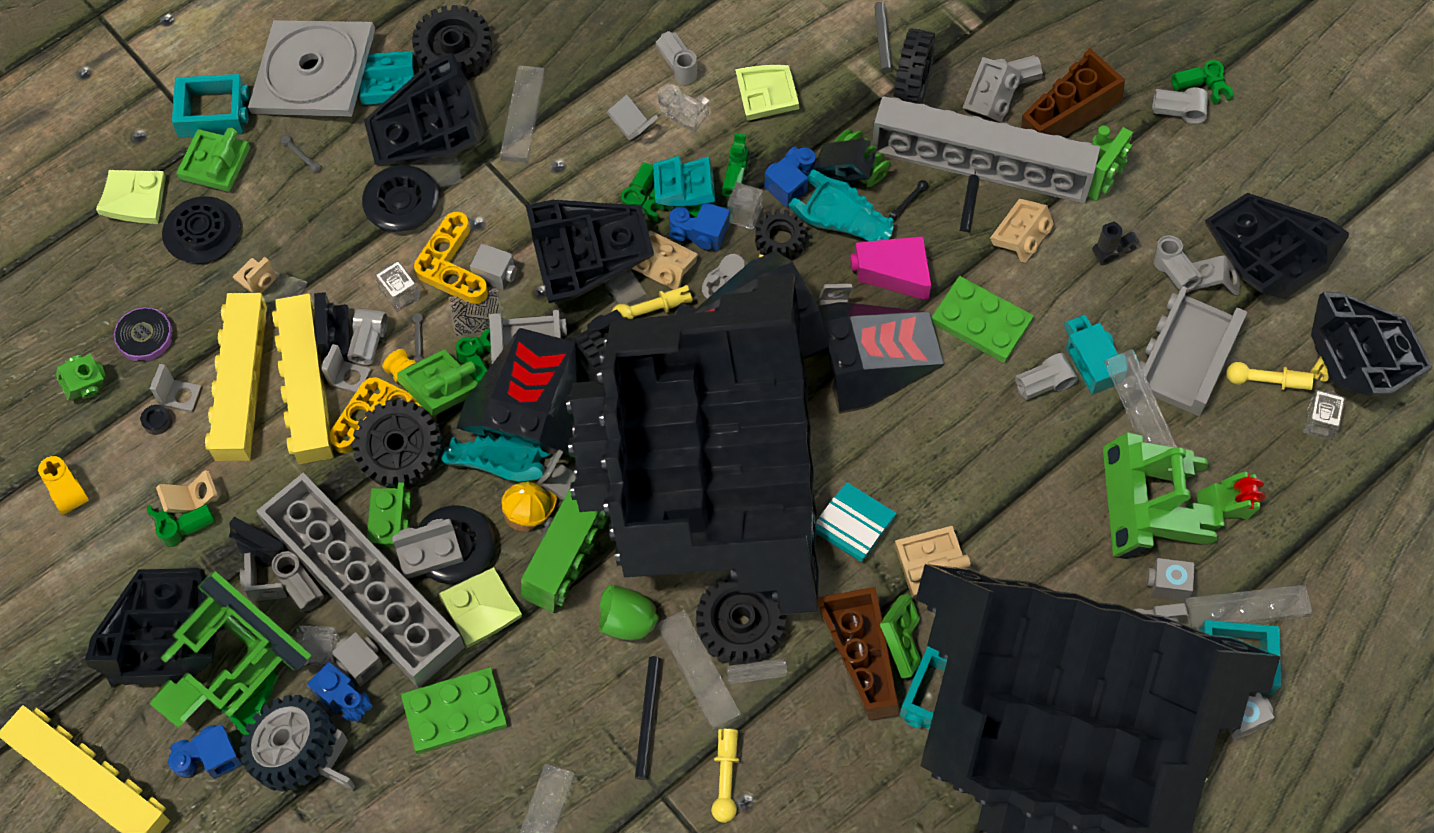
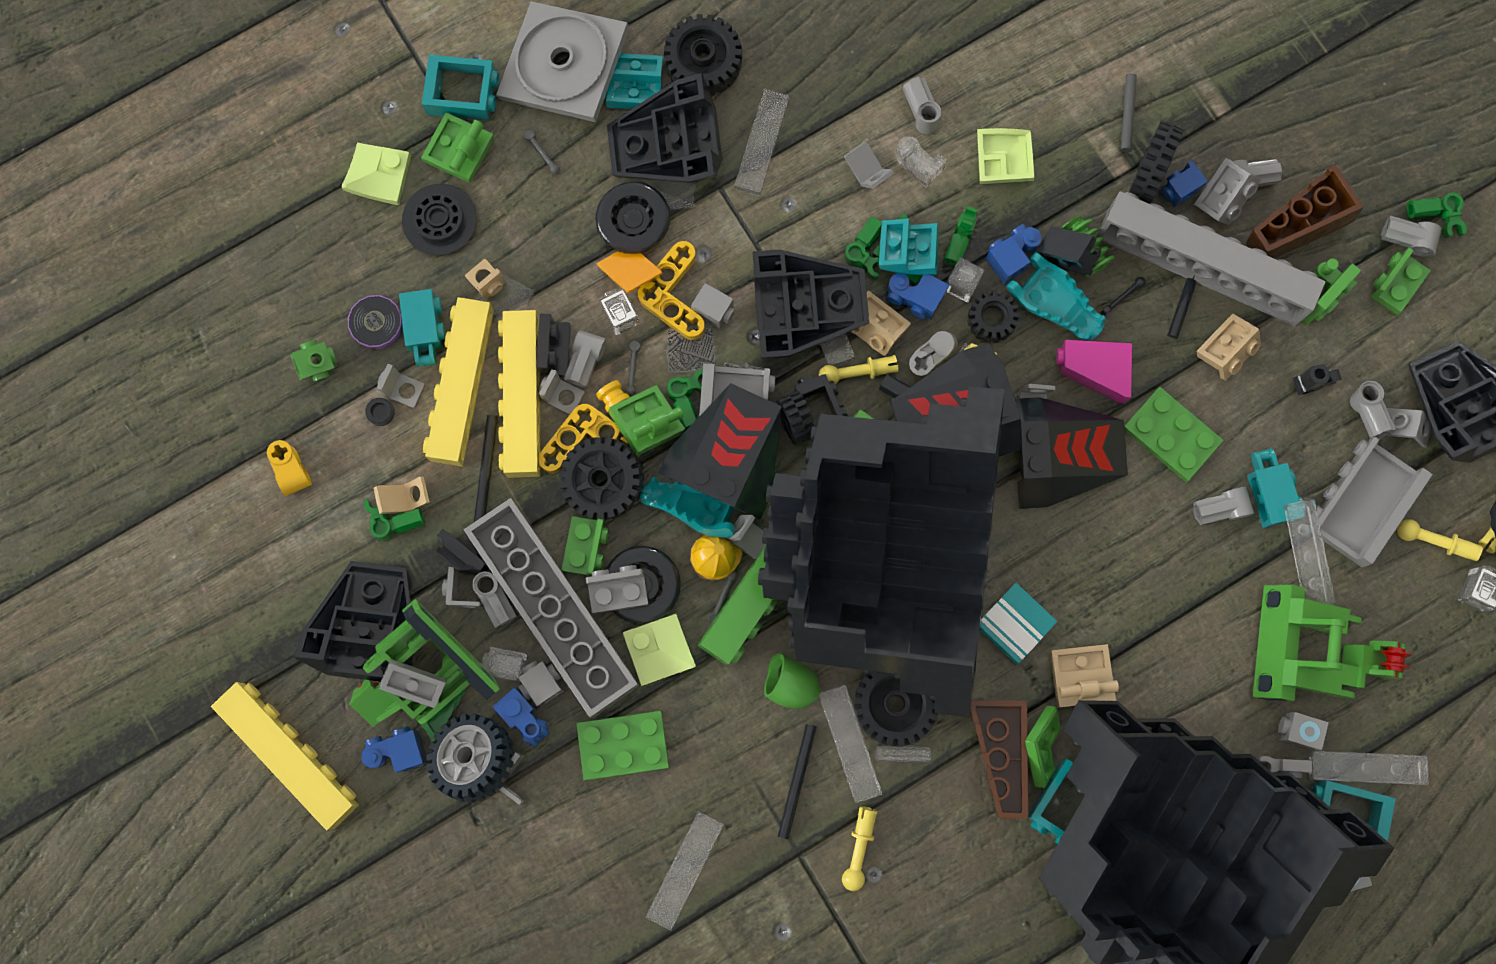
camera: 10 degrees right, 15 degrees up
none -> light grey plate [379,659,446,708]
none -> teal brick [399,289,446,367]
none -> black bar [474,415,498,522]
none -> light orange window [596,251,662,293]
none -> blue brick [1160,160,1208,208]
none -> bright green bracket [1370,247,1431,315]

